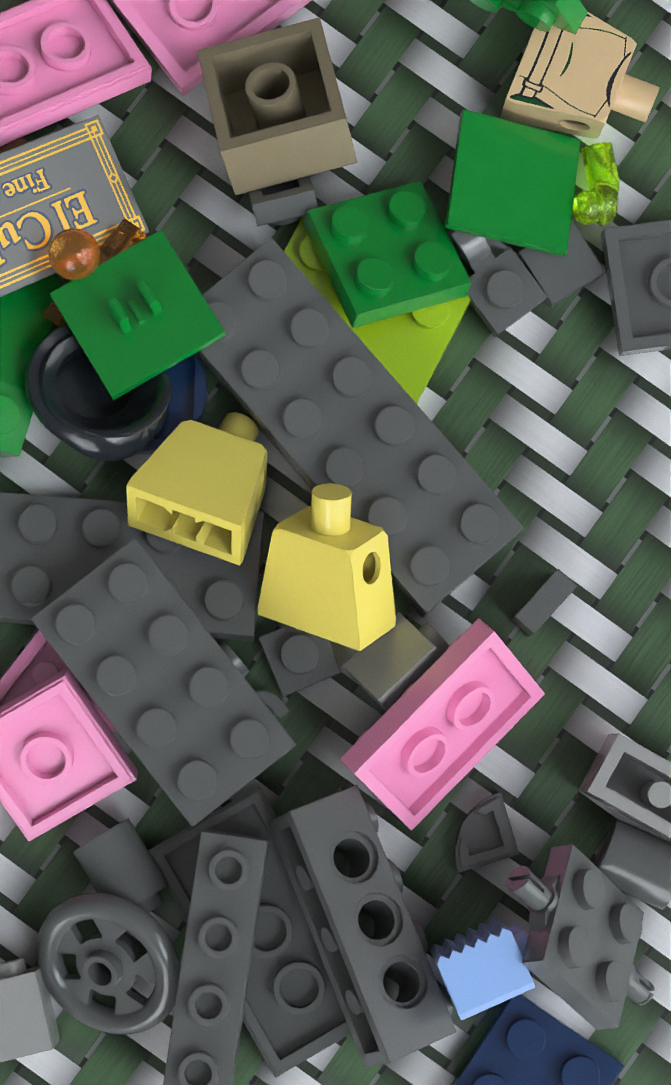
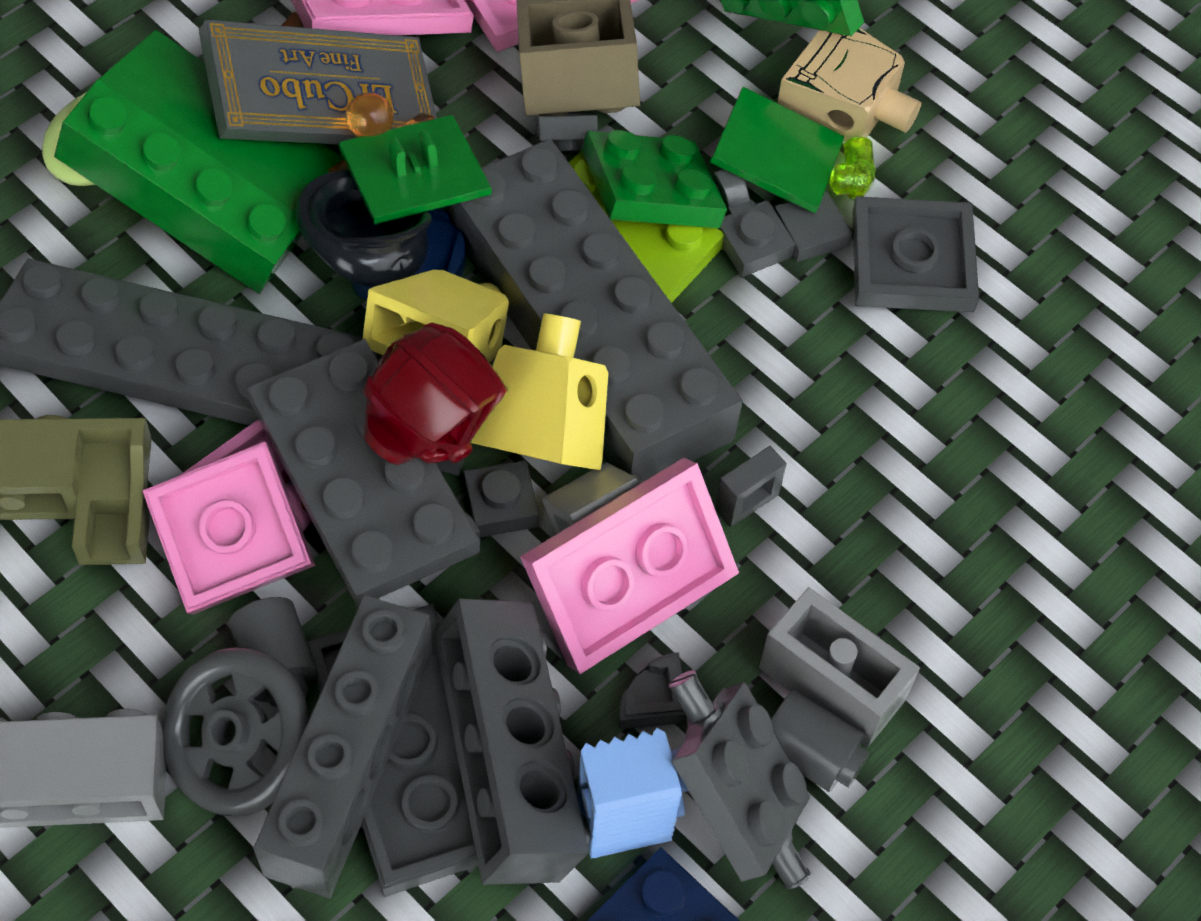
camera: 10 degrees right, 25 degrees down
none -> dark red piece [363,322,508,465]

